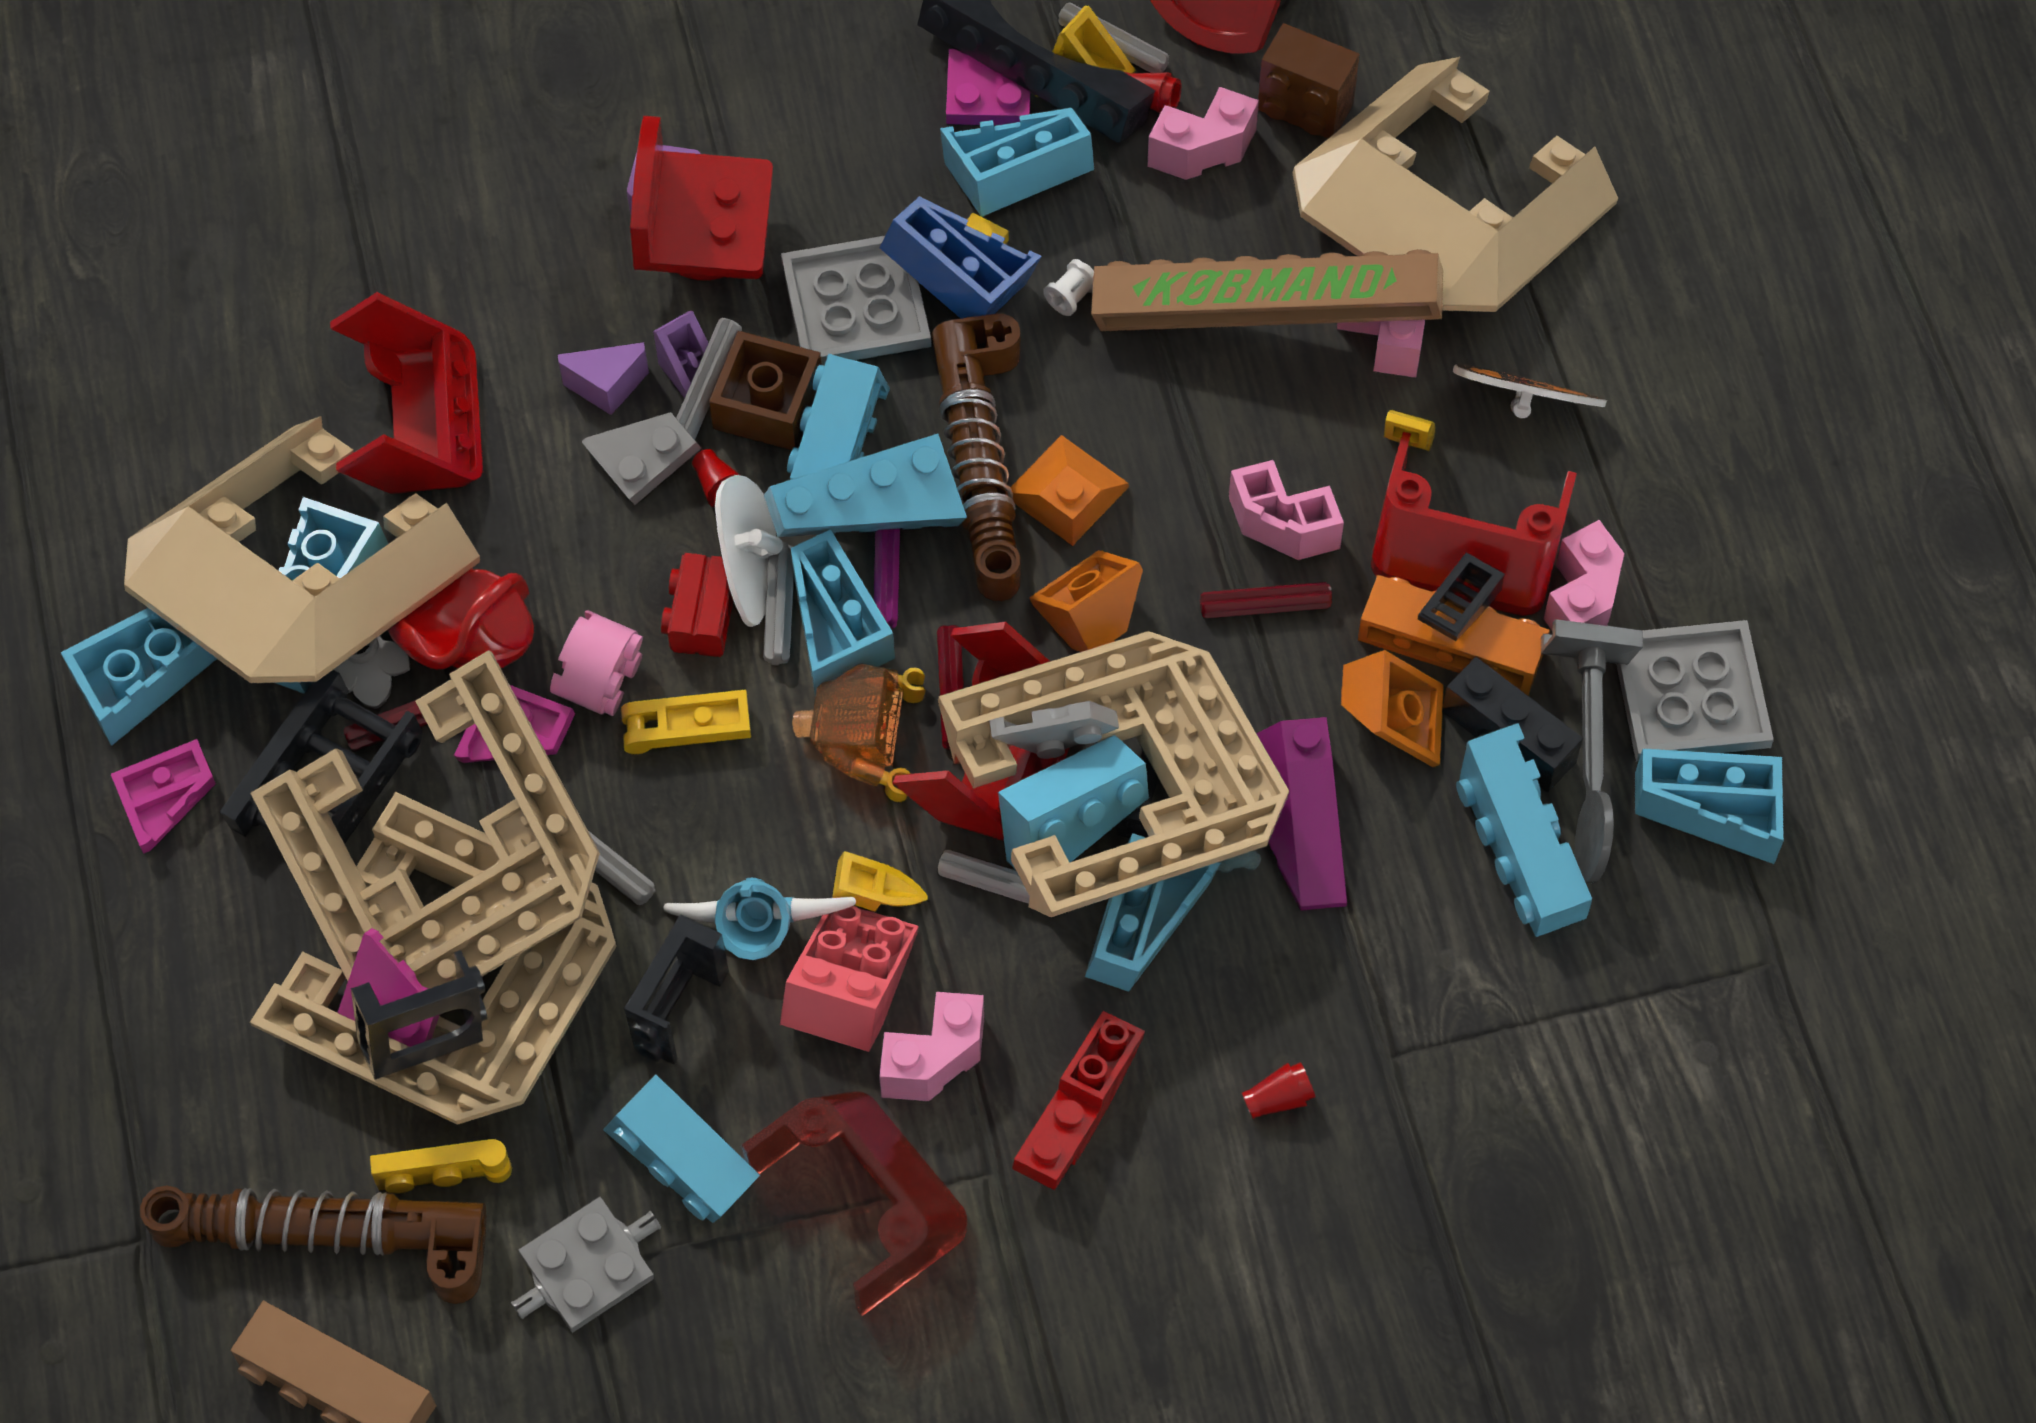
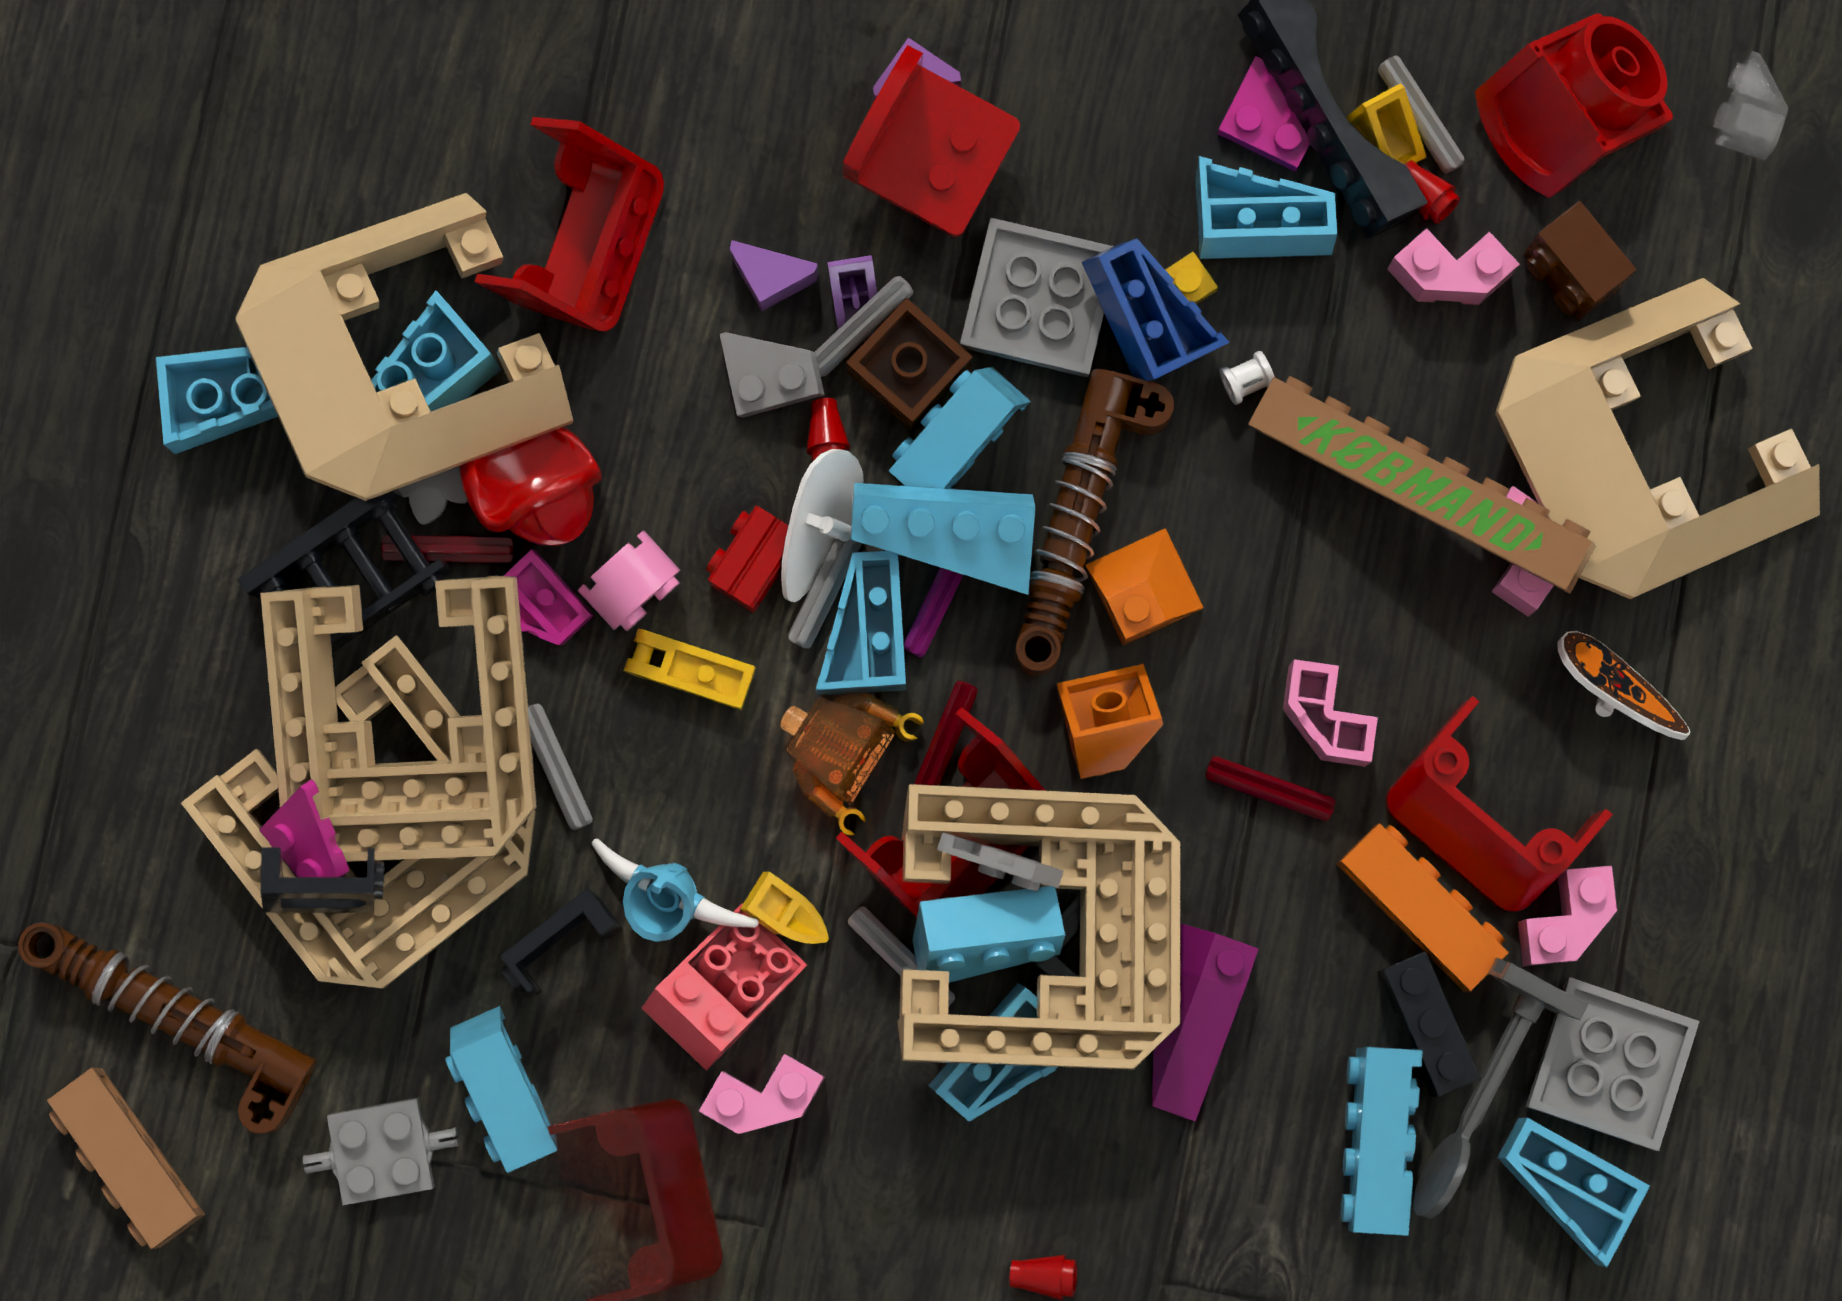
camera: 25 degrees right, 20 degrees up
dark pink wing [111,739,216,854] -> none
yellow plate [370,1139,512,1193] -> none
red slope [1012,1011,1145,1190] -> none
orange slope [1341,650,1443,767] -> none
yellow slope [1384,410,1435,451] -> none
black slope [1417,552,1505,641] -> none

